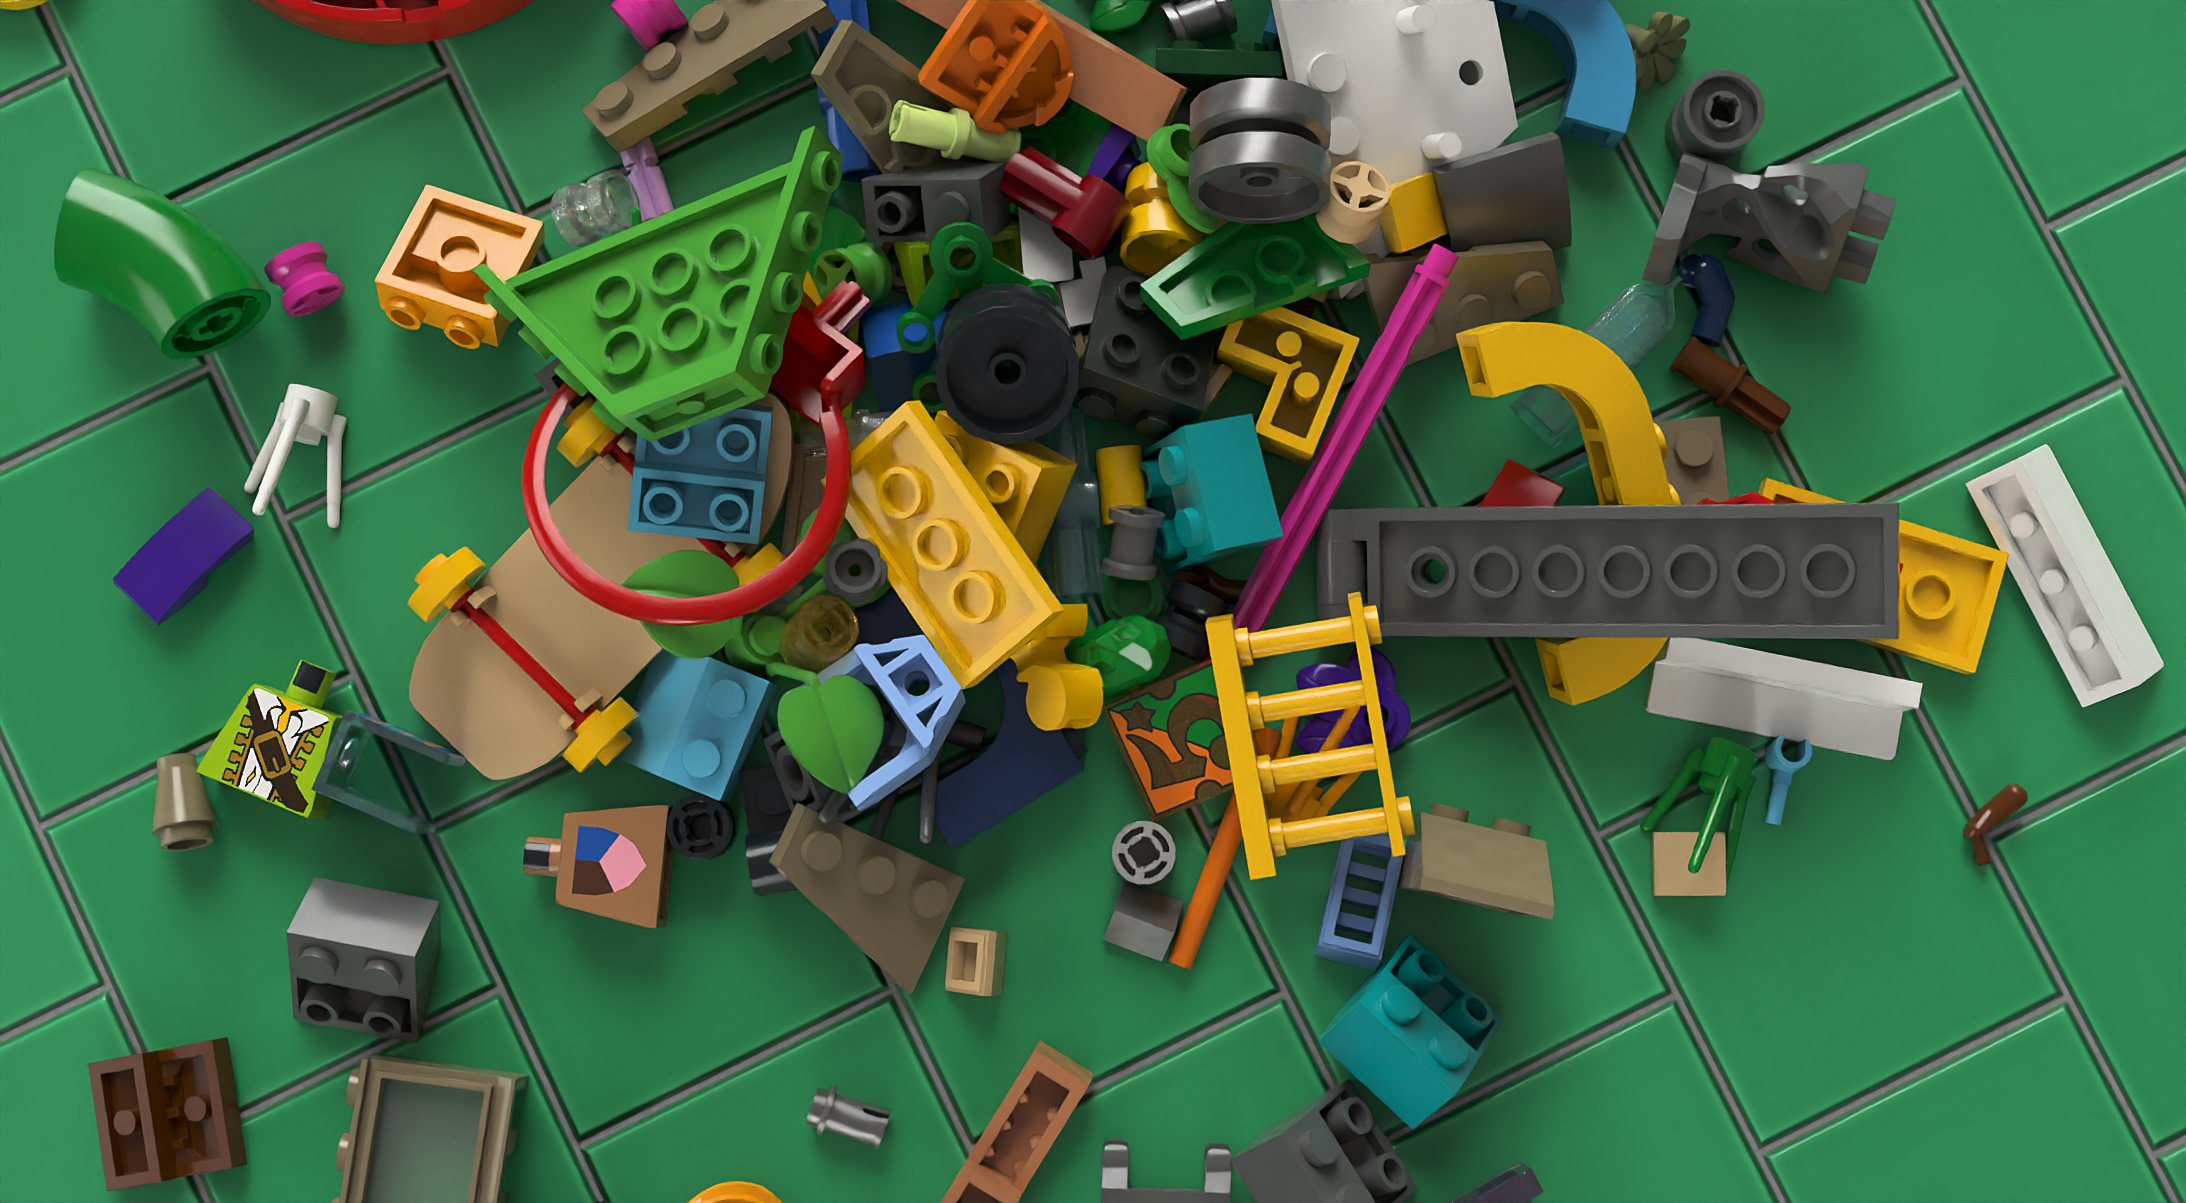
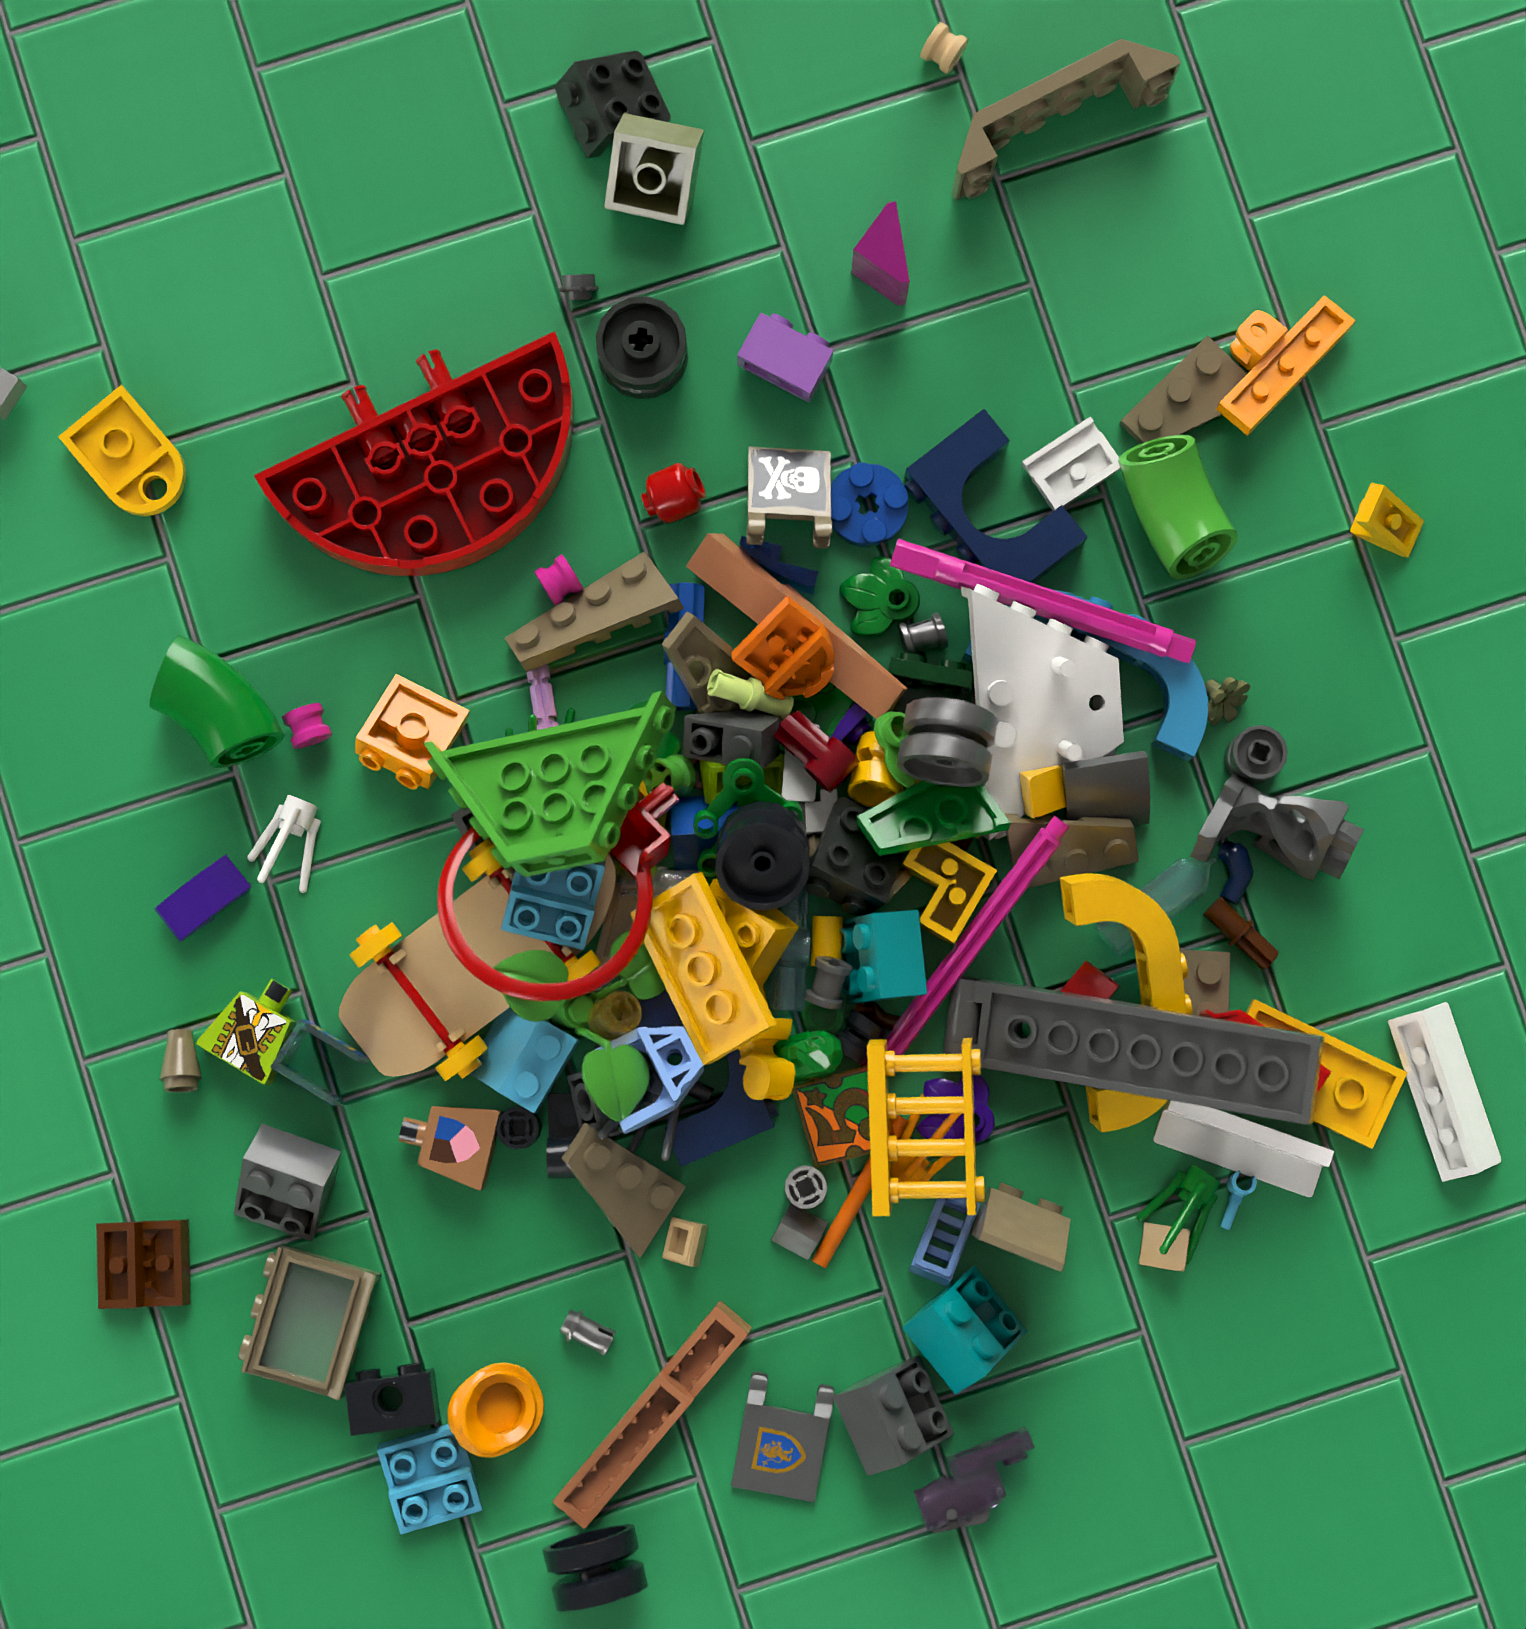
camera: 10 degrees right, 0 degrees up
clear wheel [551,169,641,247] -> none
dark grey plate [823,539,887,603] -> none
tan wheel [1316,161,1391,244] -> none
reddish brown piece [1963,784,2028,866] -> none

